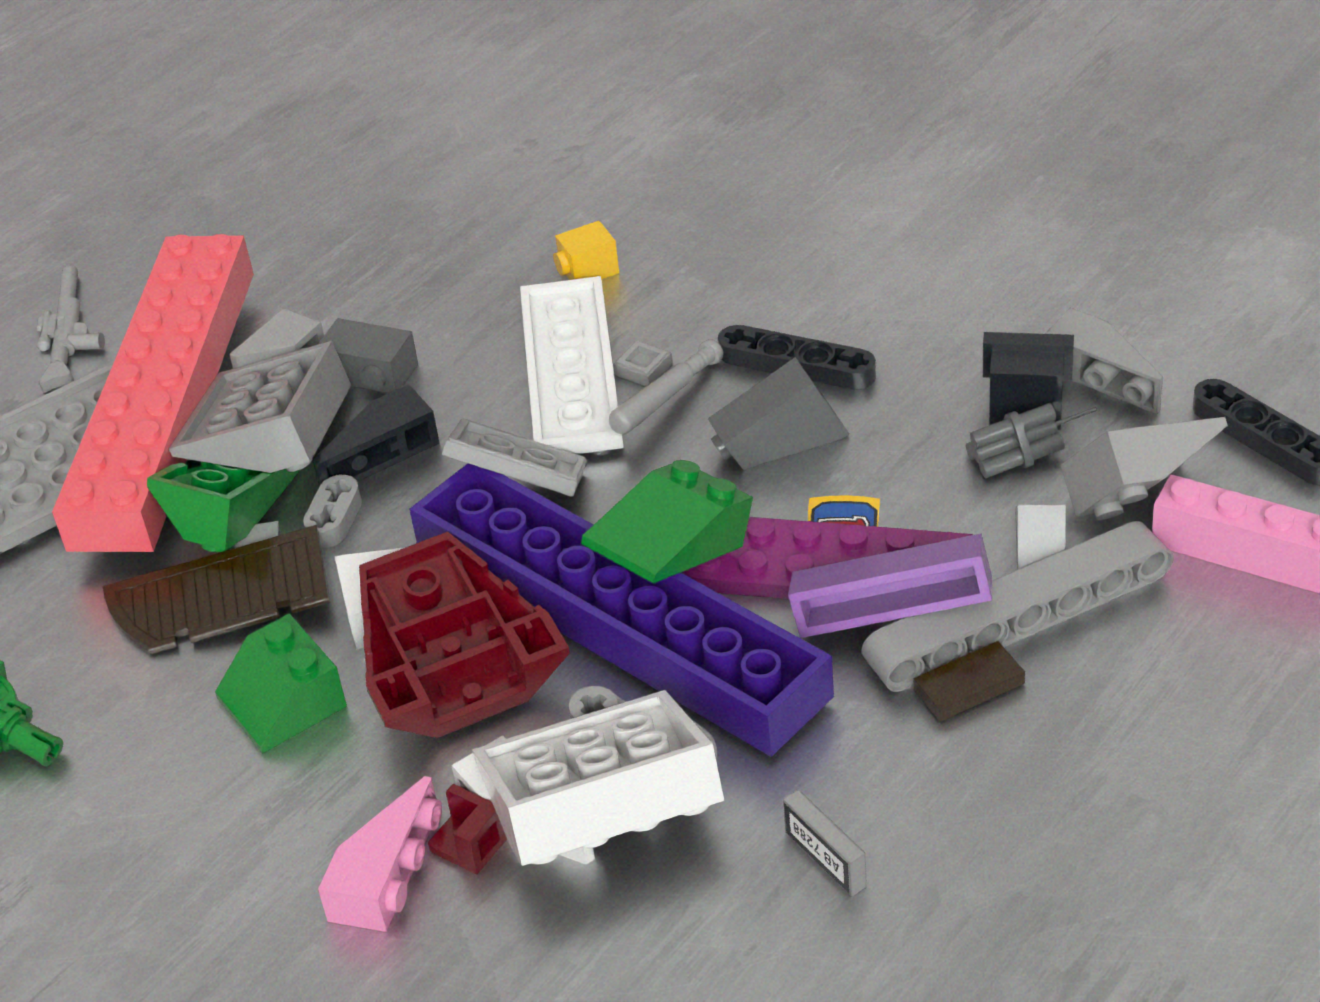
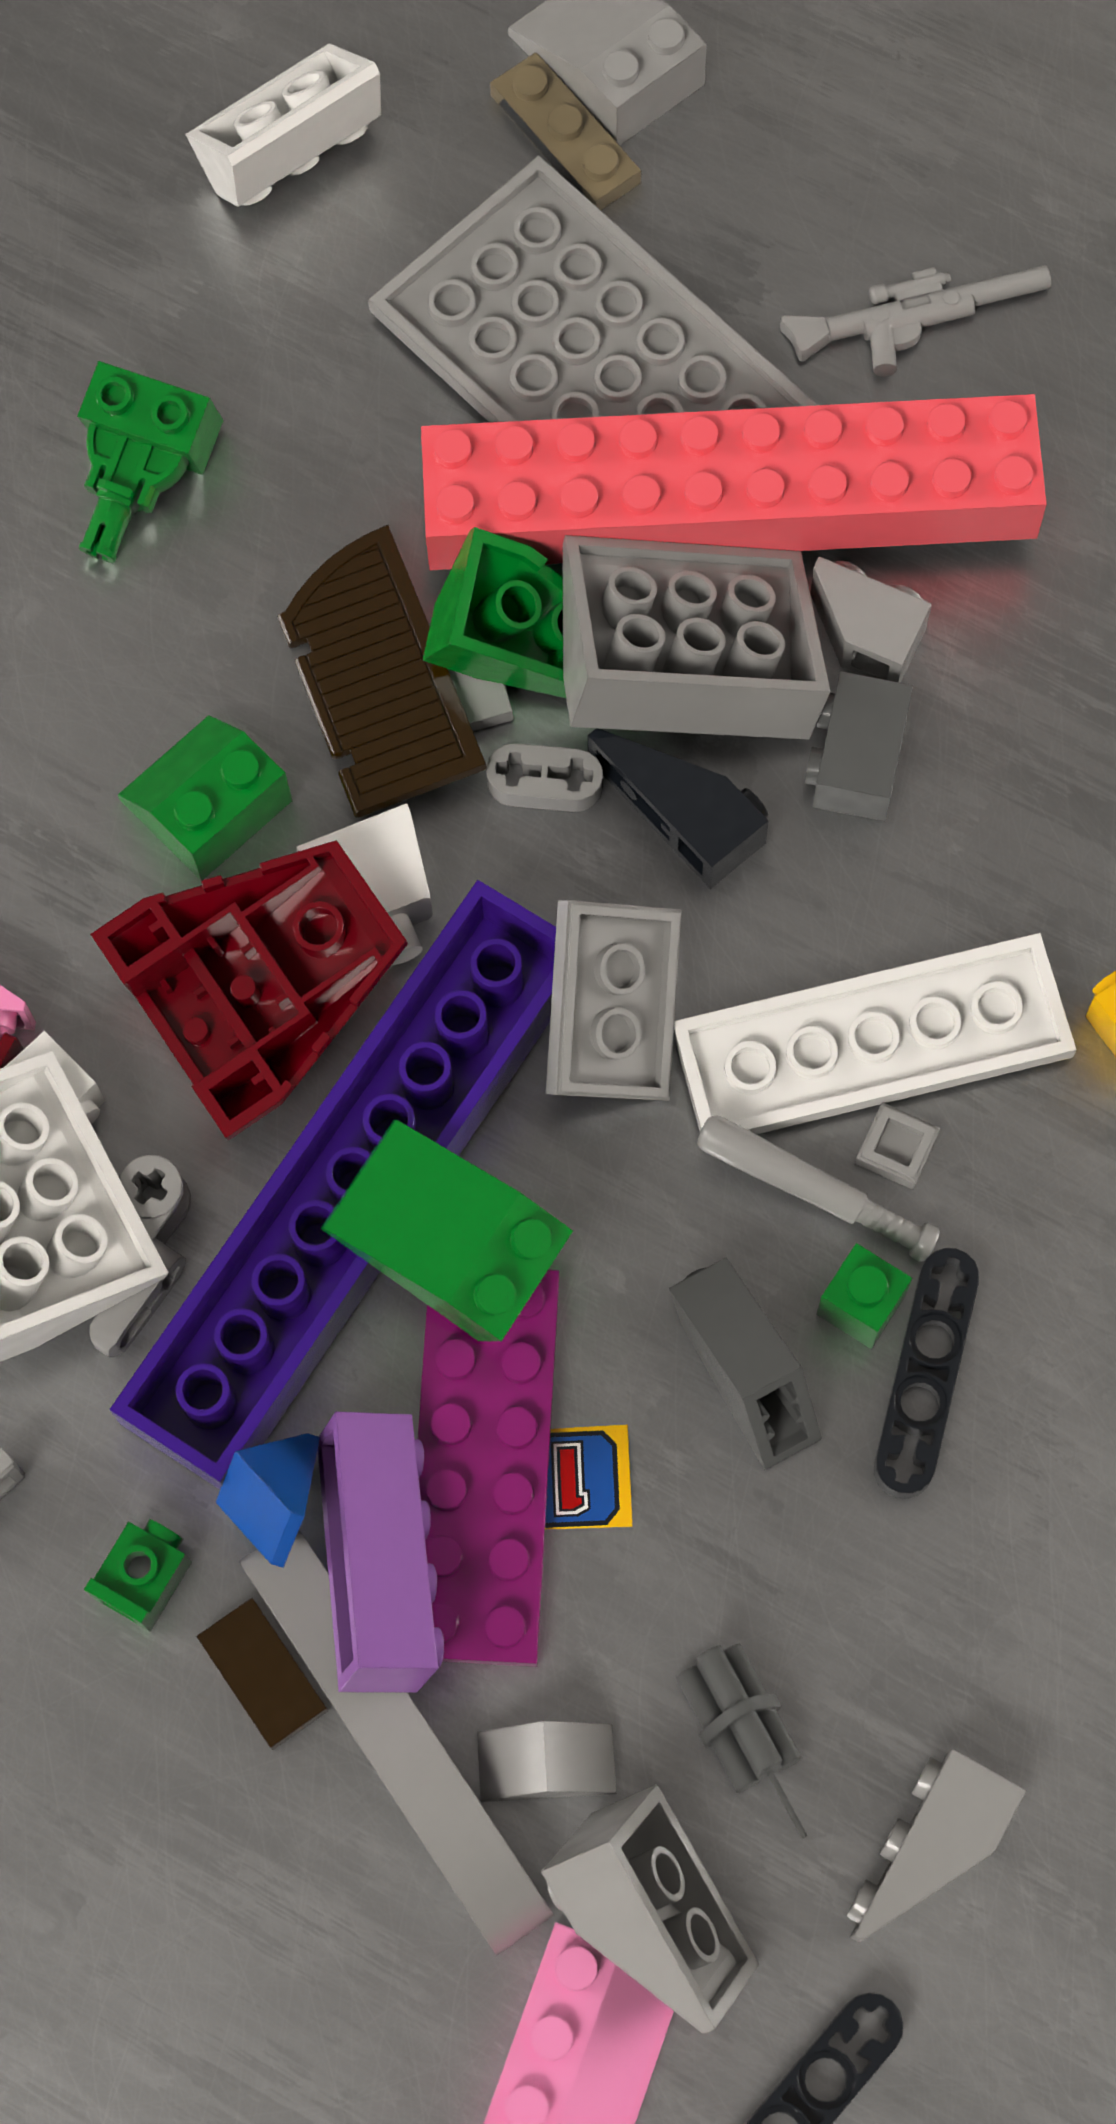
camera: 80 degrees right, 30 degrees up
black plate [983,332,1074,430] -> none
none -> green brick [84,1519,192,1632]
none -> blue slope [216,1433,320,1568]
none -> green brick [816,1243,912,1349]

